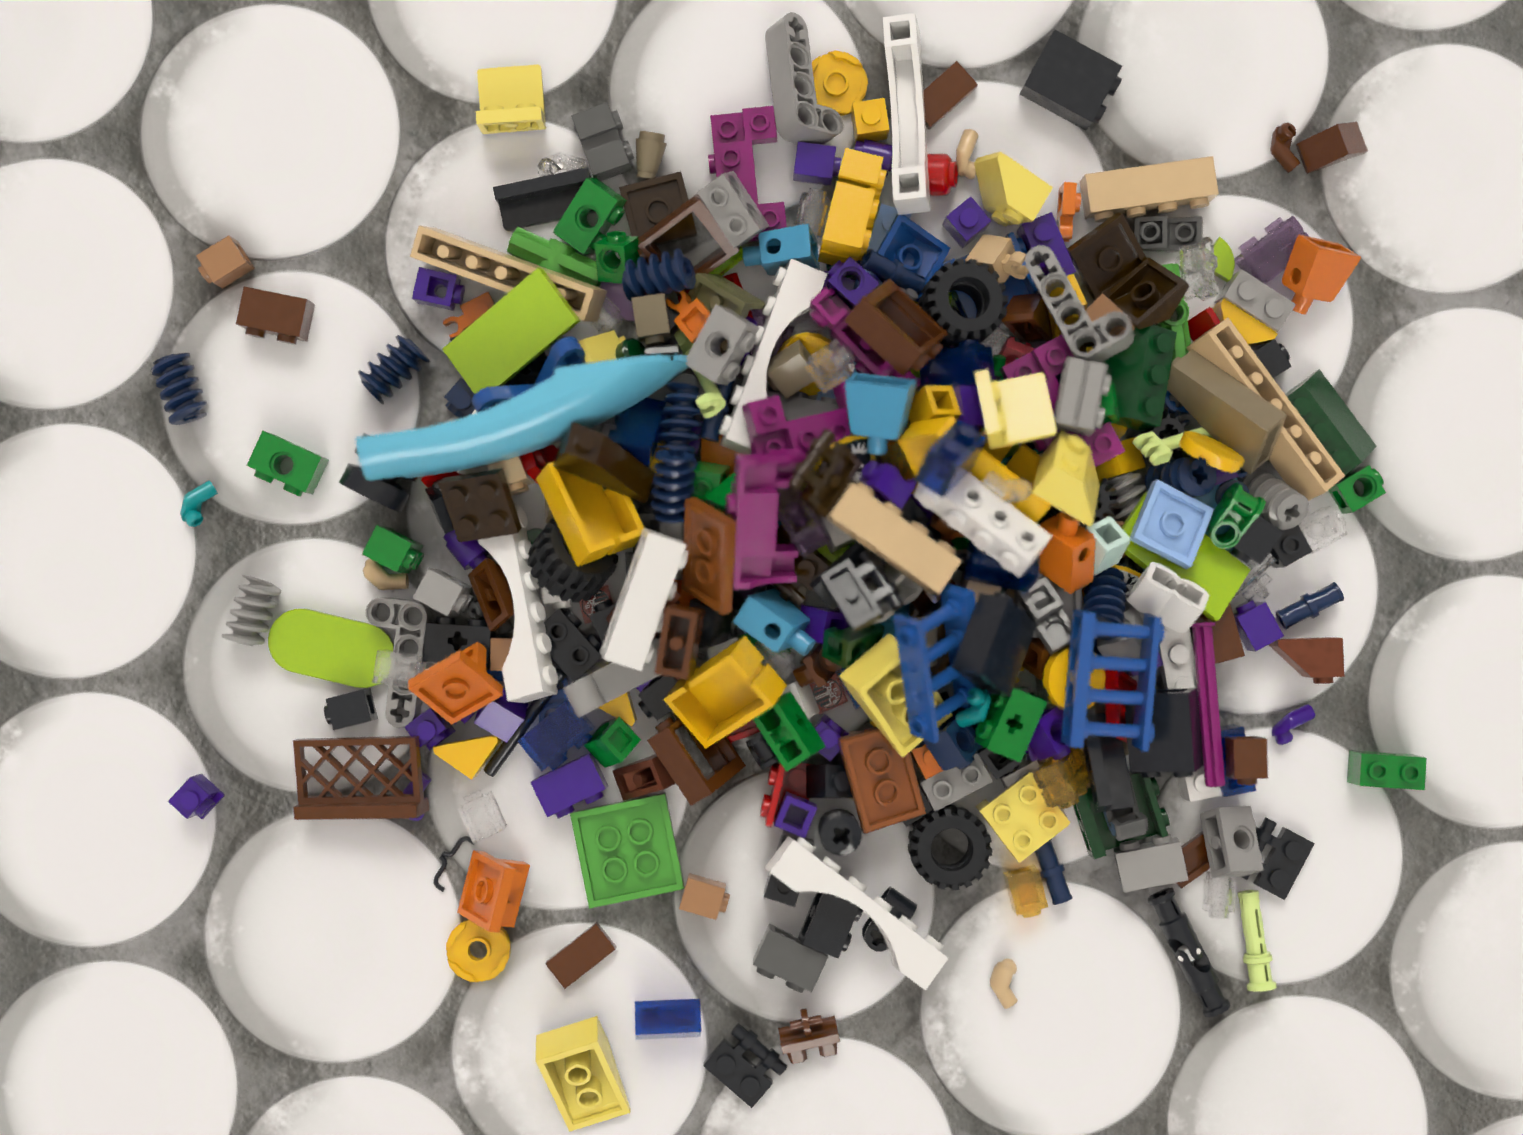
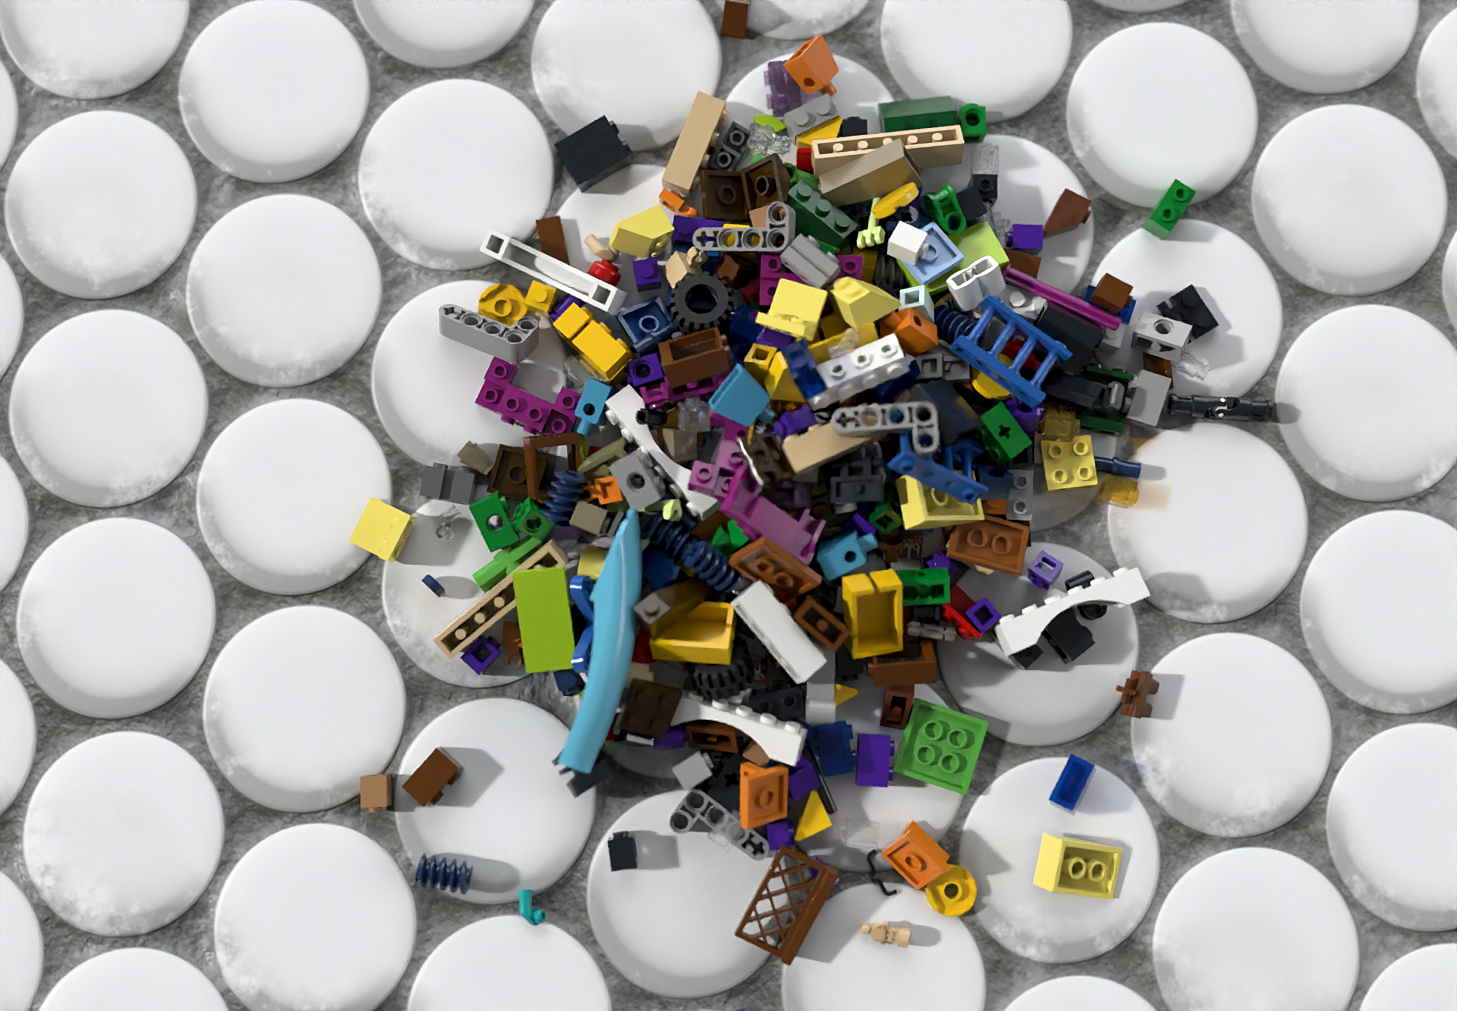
camera: 55 degrees left, 5 degrees down
light grey piece [222,575,281,646] -> none
green brick [246,430,329,497] -> none
lime tile [268,609,394,688] -> none
black brick [324,688,378,730] -> none
dark blue piece [358,335,430,405] -> none
green brick [362,525,424,573] -> none
tan arm [363,558,409,590] -> none
black panel [493,167,596,231] -> none
reddish brown tile [545,922,617,989] -> none
green brick [583,717,641,768] -> none
dark green piece [615,338,646,359] -> none
medium nougat brick [679,873,730,920] -> none
light grey brick [697,171,769,248] -> none
black plate [703,1023,787,1108] -> none
dark grey brick [753,924,828,993] -> none
dark purple brick [793,141,841,186] -> none
black brick [806,765,853,798] -> none
black piece [818,808,862,856] -> none
black tyre [908,804,993,890] -> none
teal arm [956,687,991,728] -> none
tan arm [990,958,1018,1009] -> none
yellowish green pin [1237,890,1277,992] -> none
light grey piece [1241,469,1309,530] -> none
reddish brown arm [1270,123,1301,173] -> none
dark purple arm [1271,704,1315,745] -> none
dark blue pin [1276,582,1344,630] -> none
none -> dark blue tile [421,574,446,598]
none -> black brick [607,831,639,872]
none -> black pin [636,408,668,428]
none -> light grey beam [832,402,939,457]
none -> tan piece [860,921,911,948]
none -> white brick [887,221,929,266]
none -> light grey axle [906,621,956,641]
none -> brick [1027,550,1064,591]

